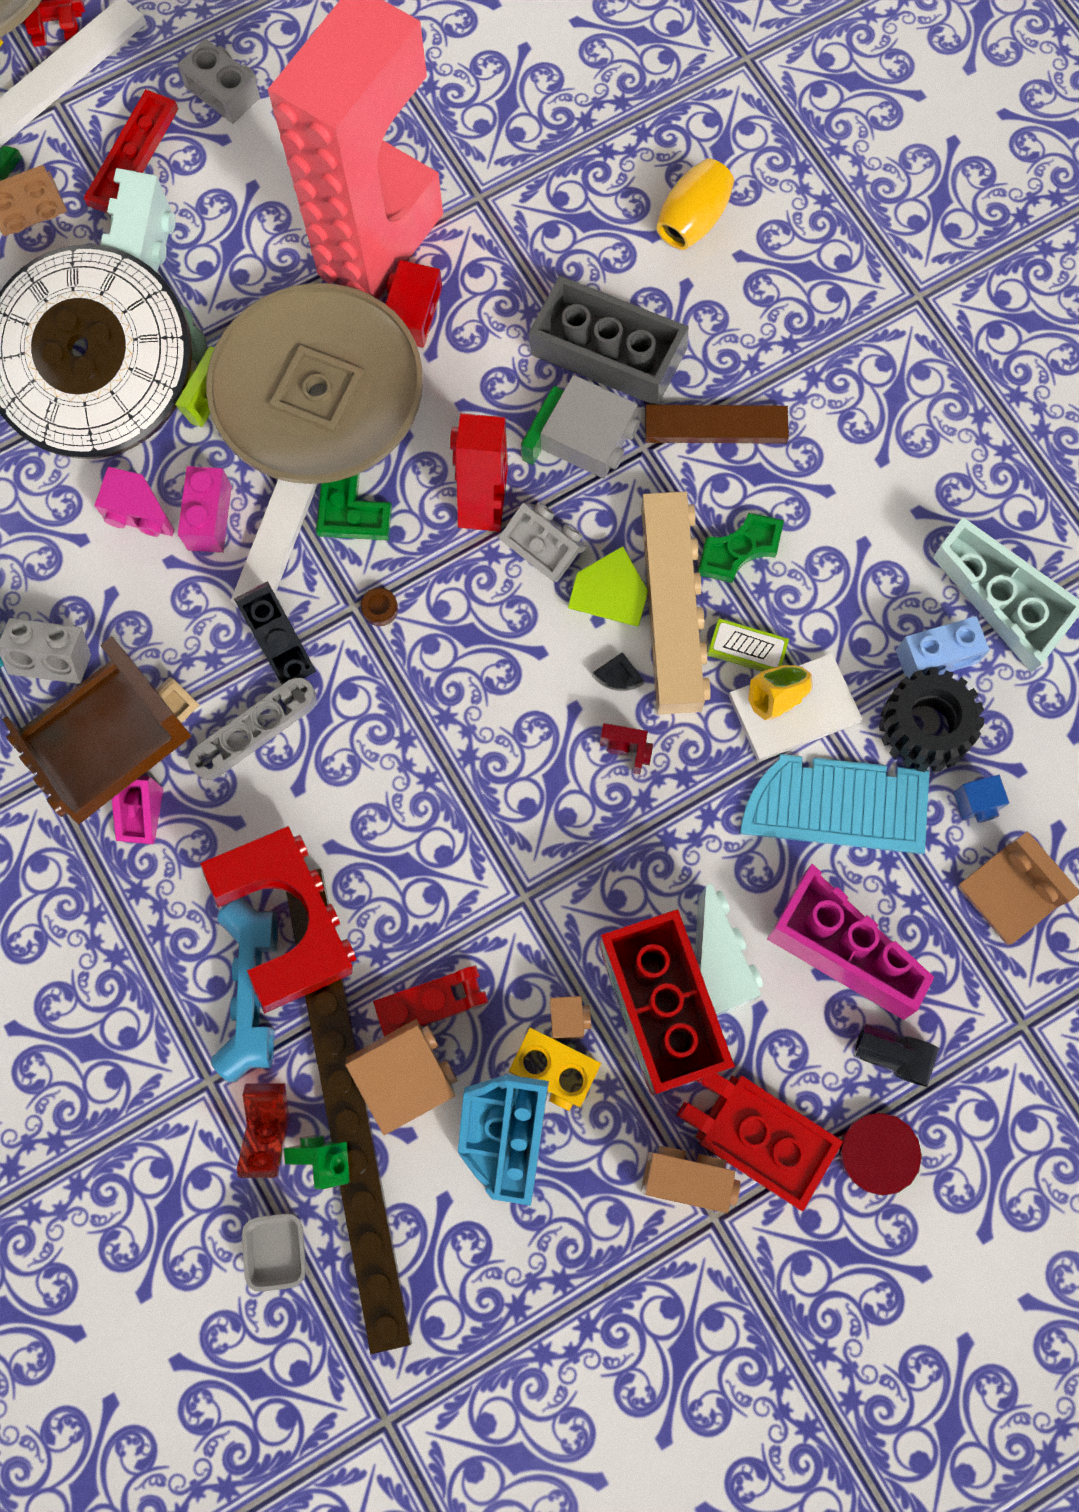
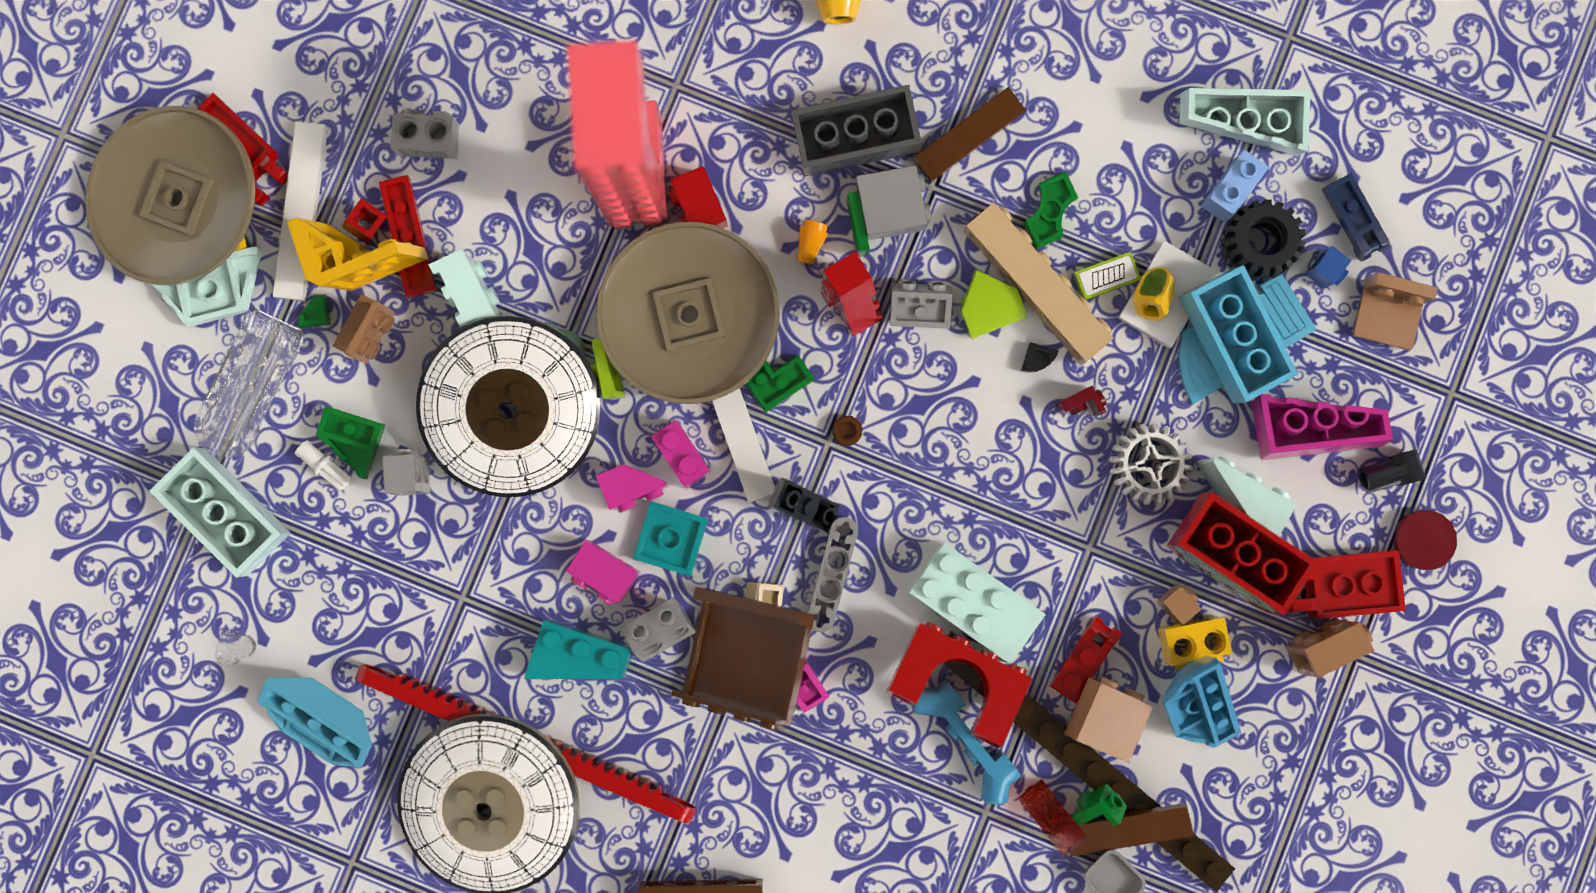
camera: 35 degrees left, 10 degrees up
none -> yellow bracket [287,217,428,291]
none -> red plate [342,198,387,245]
none -> dark pink brick [566,540,641,605]
none -> teal tile [633,501,709,576]
none -> light orange cone [796,219,829,265]
none -> light aqua brick [907,542,1046,664]
none -> reddish brown tile [1064,803,1194,857]
none -> white gear [1109,423,1193,505]
none -> medium azure brick [1178,265,1298,404]
none -> dark blue plate [1321,173,1390,262]

